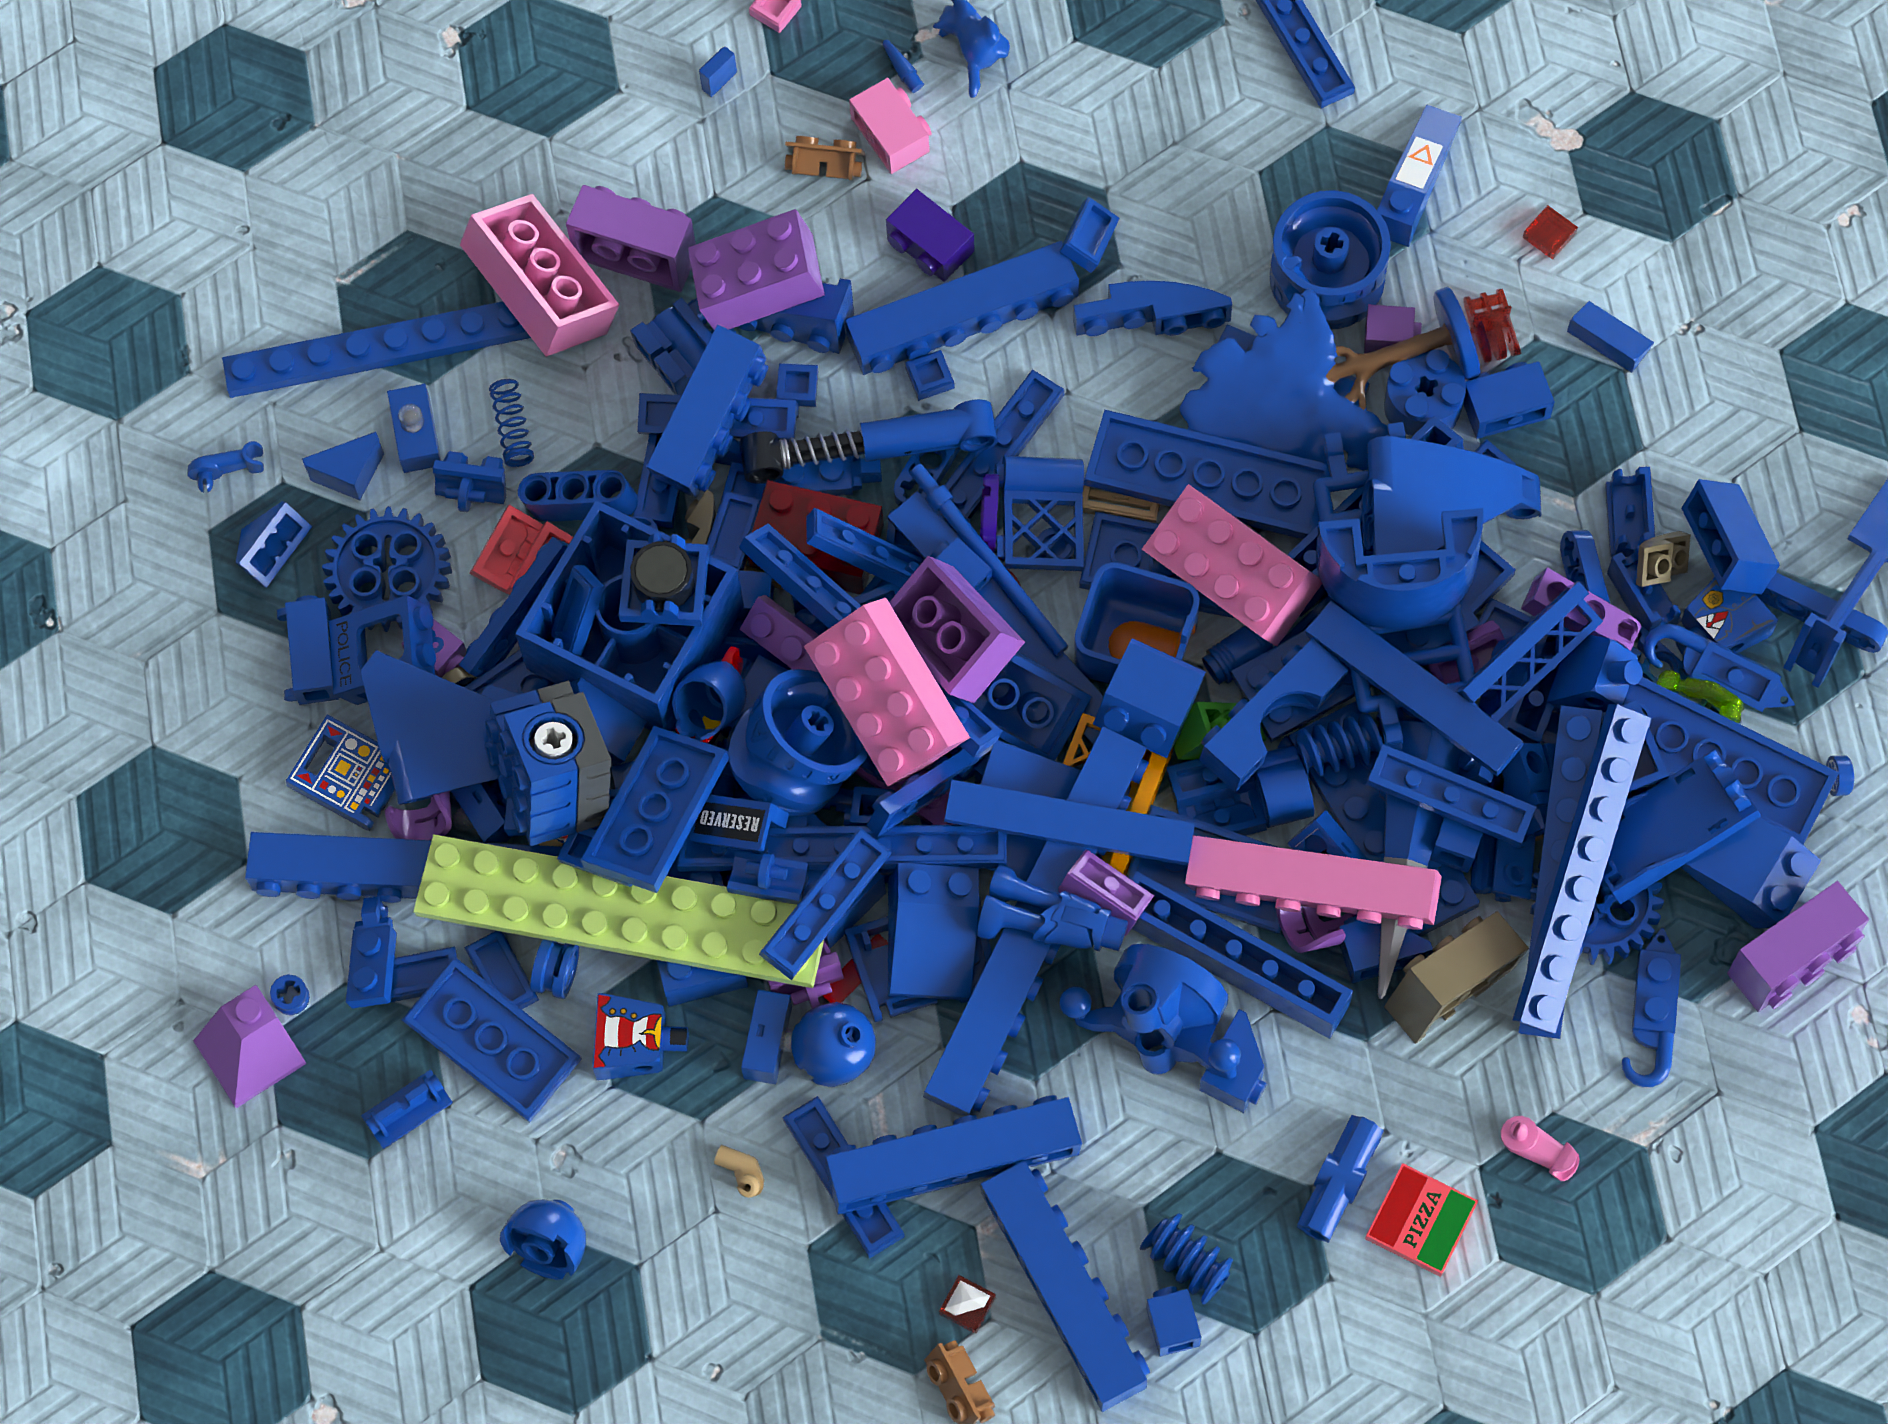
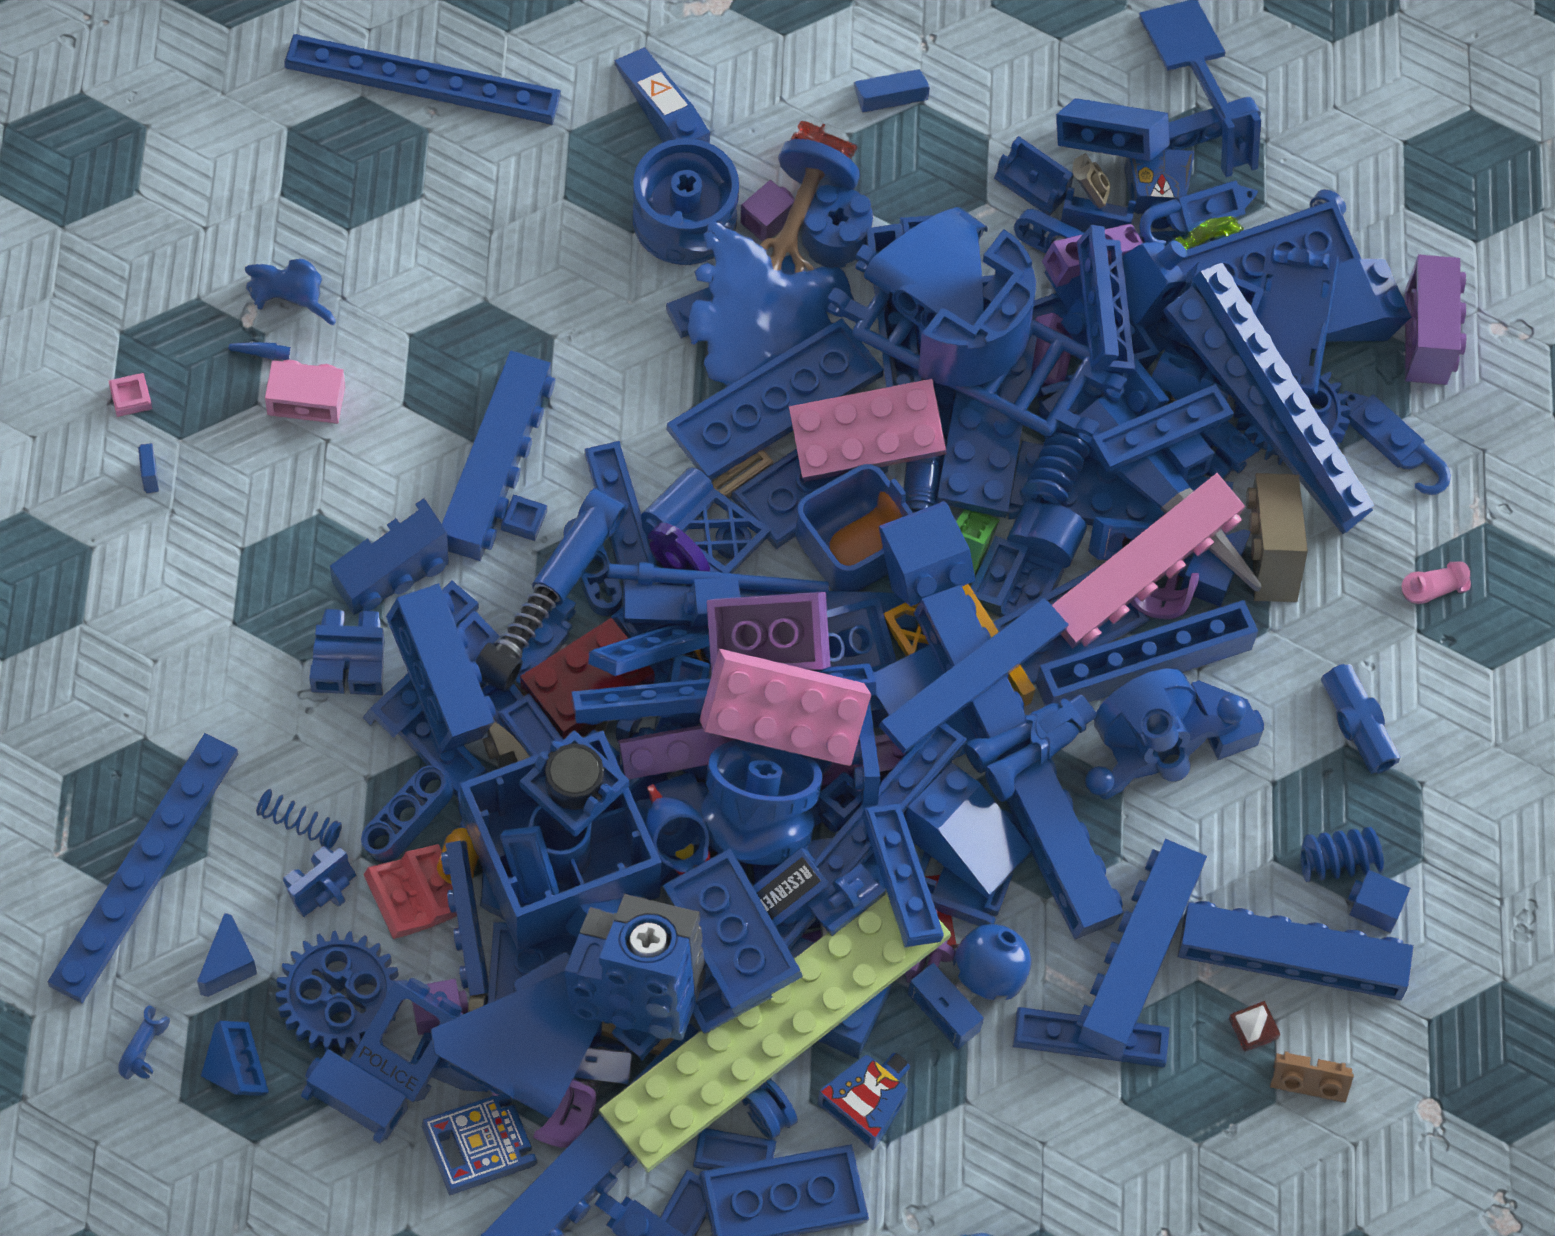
camera: 60 degrees left, 5 degrees down
blue piece [387,383,441,473] -> none
bright pink brick [460,194,620,357] -> none
medium lavender brick [566,185,696,292] -> none
medium lavender brick [688,209,825,330] -> none
tan arm [714,1145,764,1198] -> none
medium nougat hinge [785,136,865,180] -> none
dark purple brick [886,188,975,282] -> none
blue tile [1059,197,1120,273] -> none
medium lavender slope [1059,849,1154,936] -> none
blue slope [1073,281,1232,336] -> none
blue arch [1199,638,1349,792] -> none
blue tile [1305,601,1523,777] -> none
tile [1365,1163,1478,1277] -> none
blue brick [1463,361,1555,439] -> none
clear red tile [1523,205,1578,260] -> none

